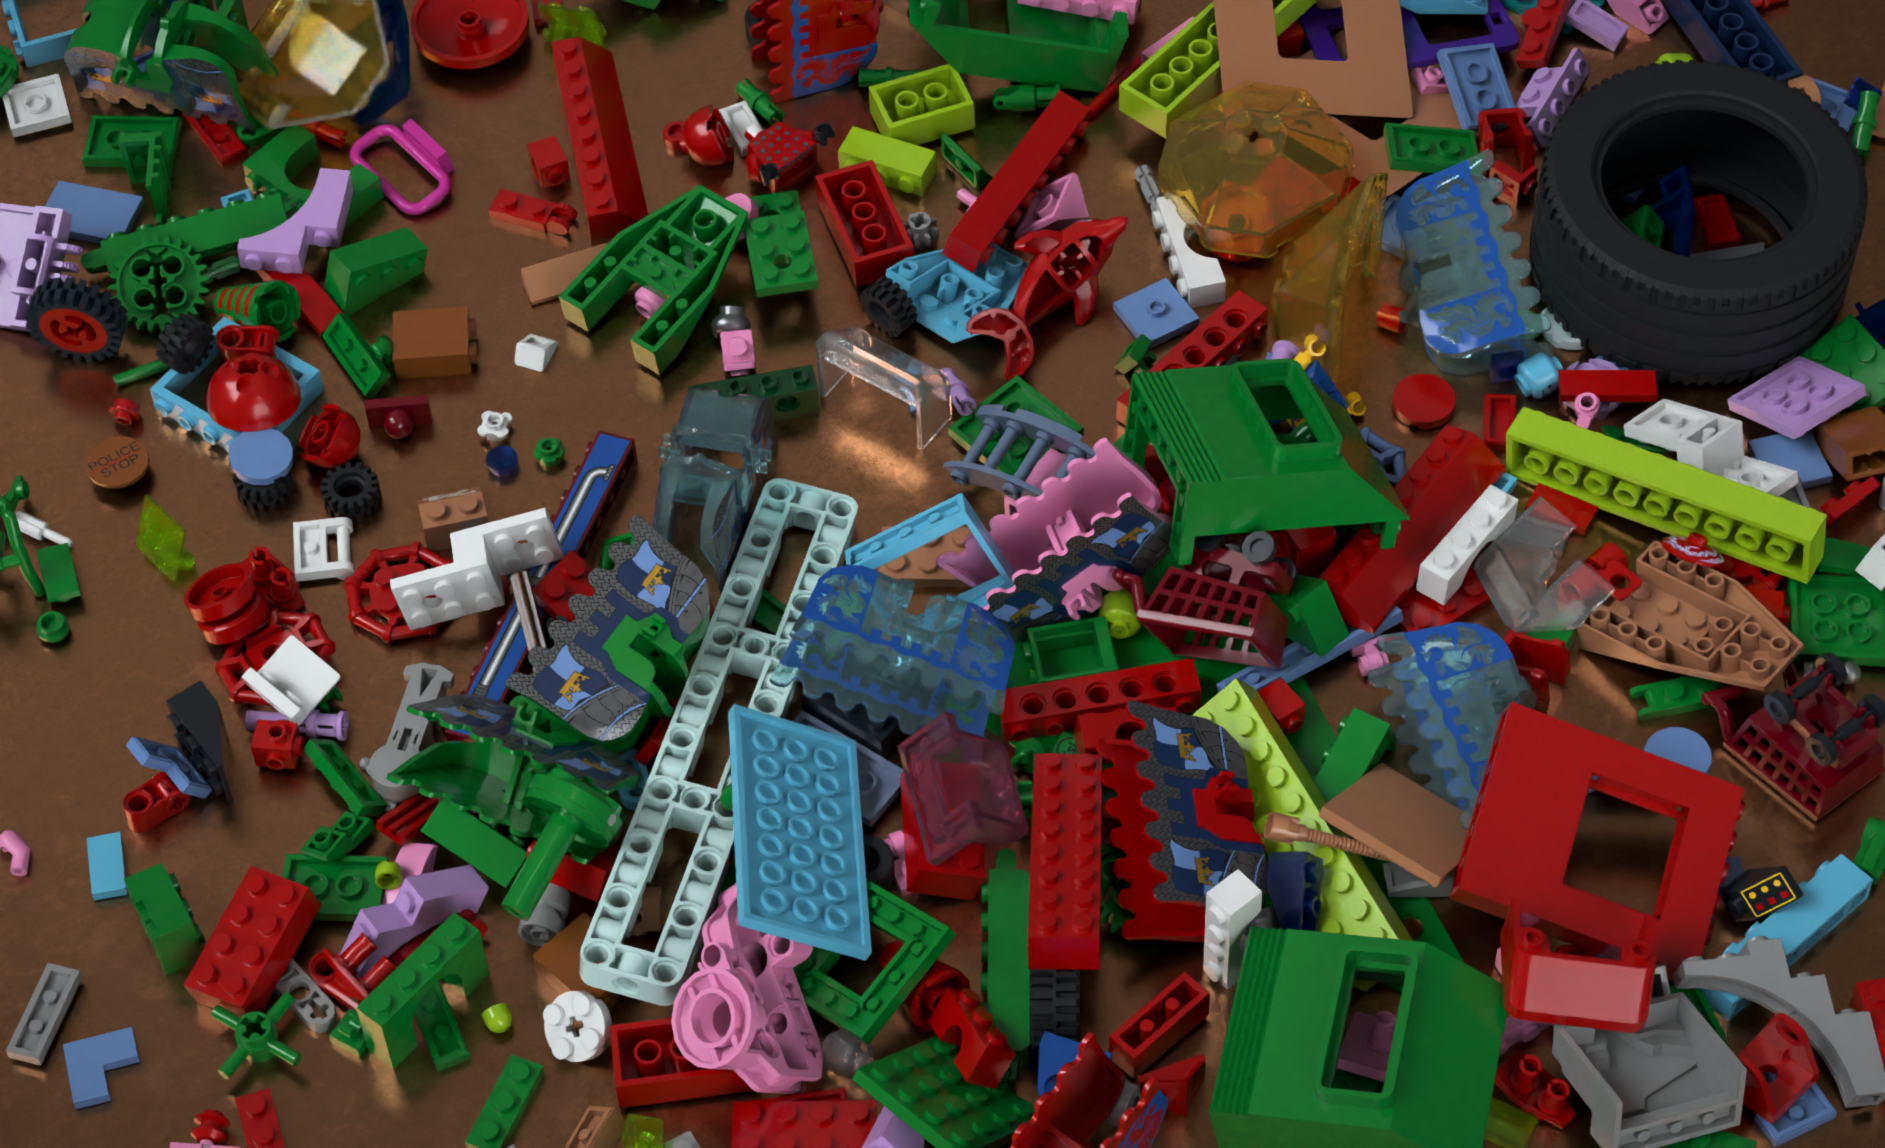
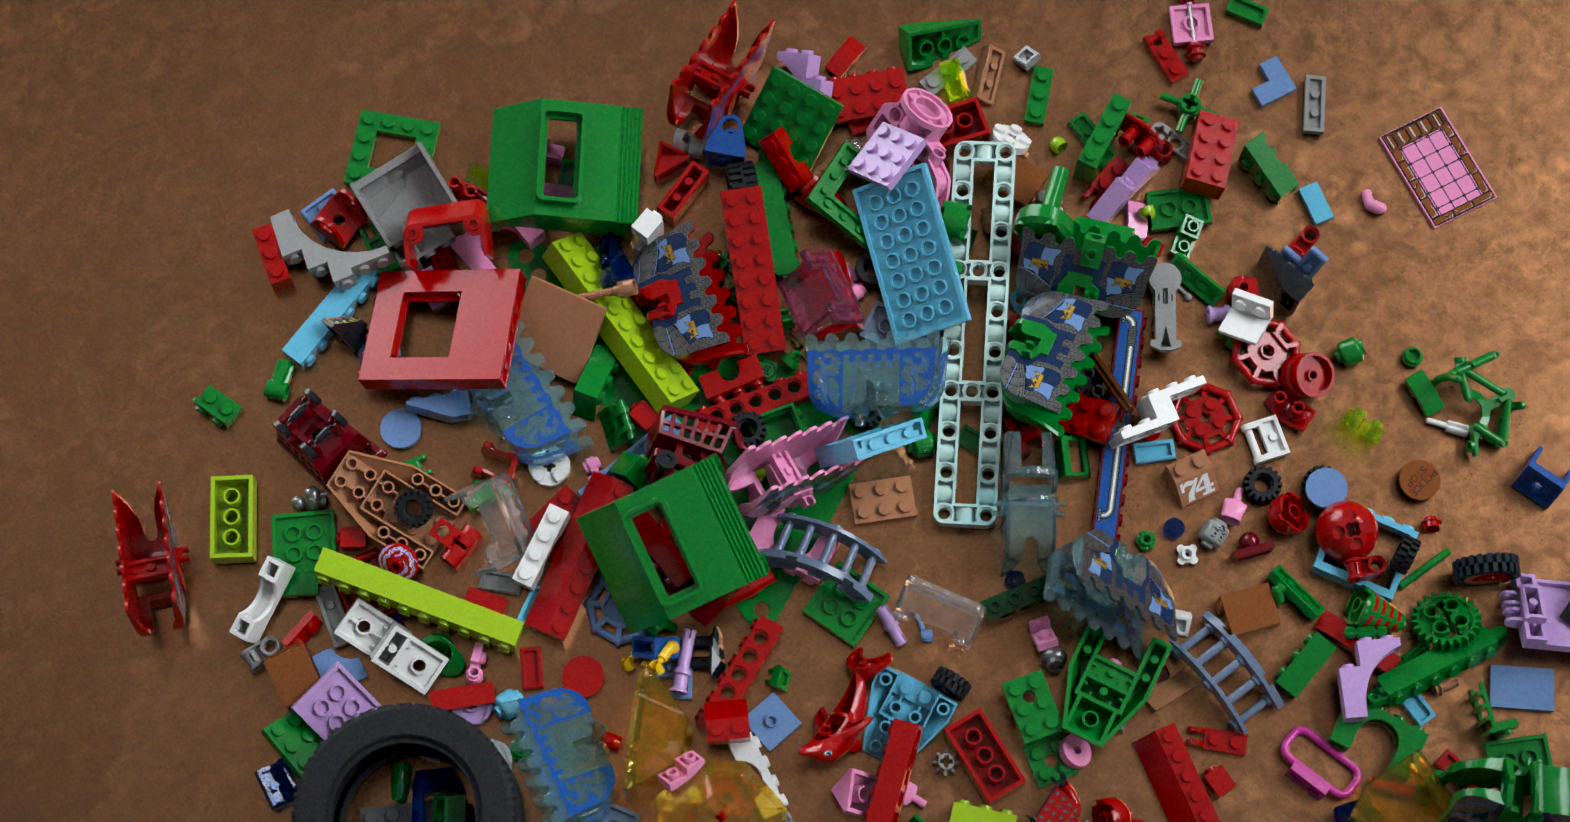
camera: 165 degrees right, 20 degrees up
none -> black tyre [394,488,435,529]
none -> green plate [598,399,636,451]
none -> bright pink slope [658,750,705,791]
none -> red slope [704,699,751,746]
none -> black tyre [728,410,767,447]
none -> lavender plate [847,121,928,191]
none -> green cylinder [941,200,973,244]
none -> animal [1043,529,1178,660]
none -> green bracket [1079,231,1107,270]
none -> sand blue fence [1169,611,1284,735]
none -> light grey head [1198,517,1229,550]
none -> bright pink piece [1219,487,1247,526]
none -> green head [1334,337,1366,367]
none -> green axle [1344,626,1387,639]

